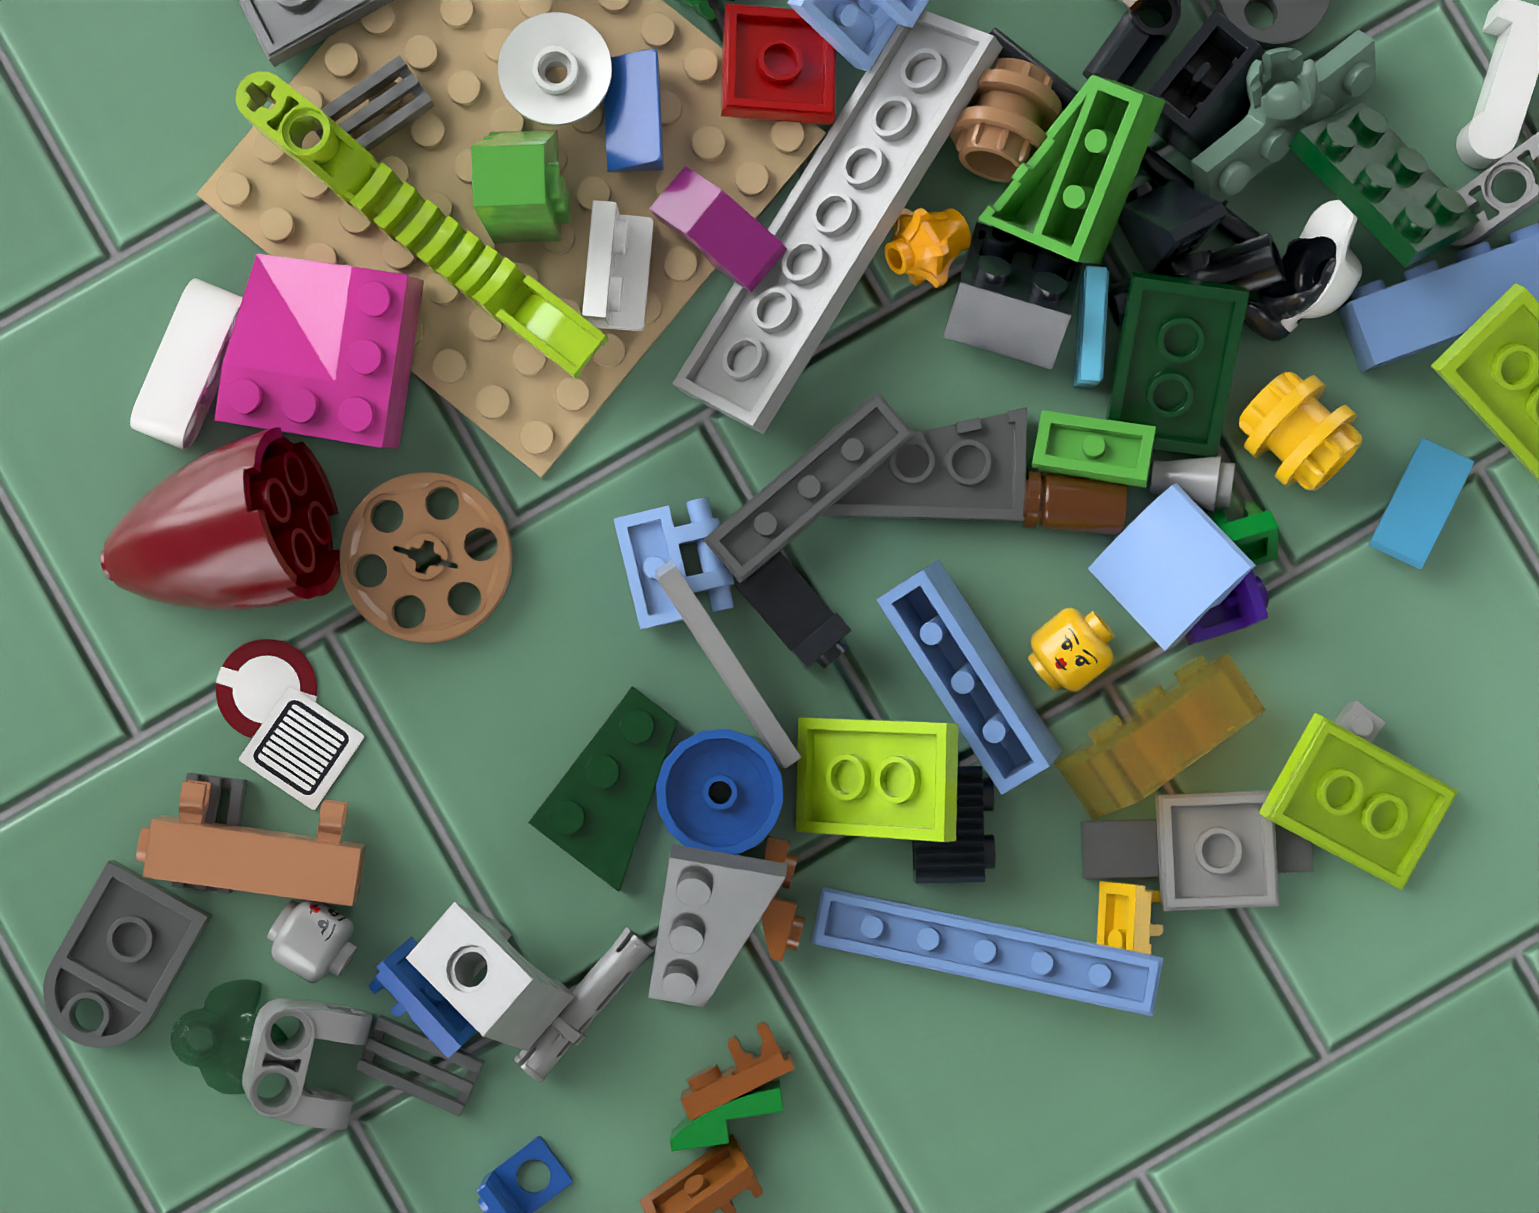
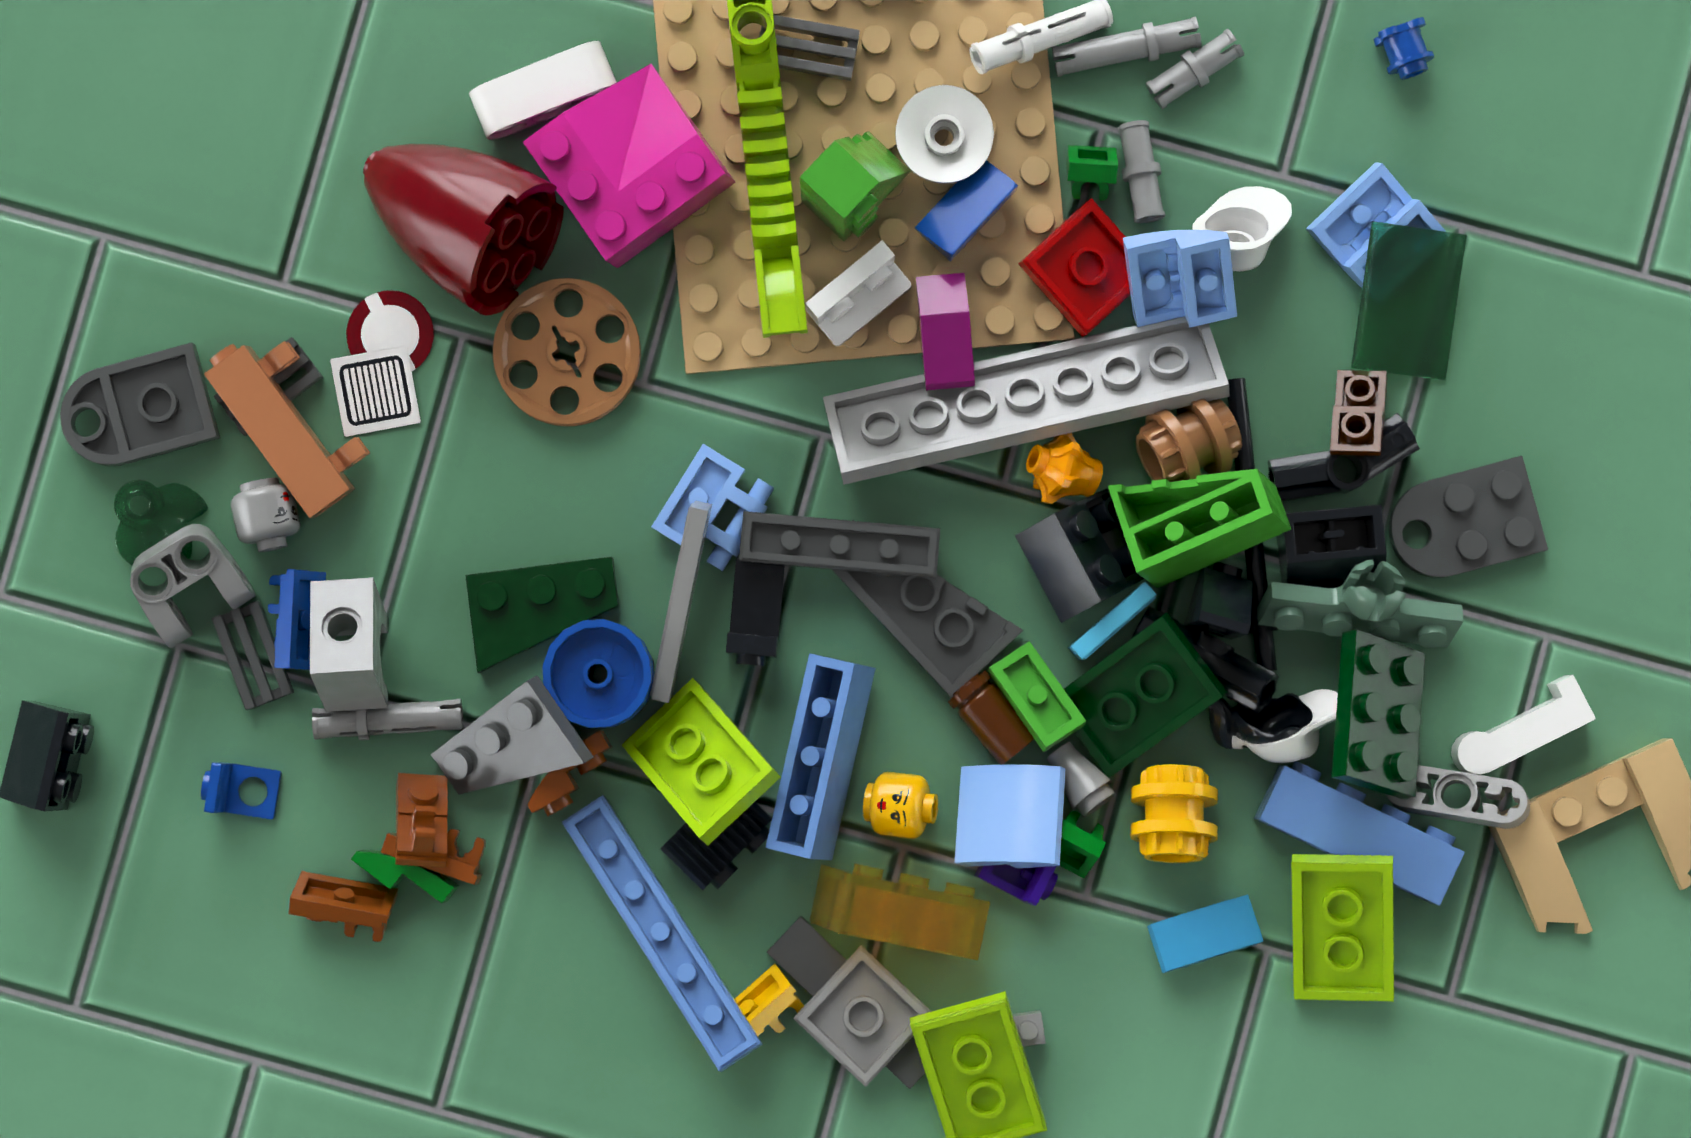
camera: 45 degrees right, 0 degrees up
none -> dark orange plate [395,773,448,867]

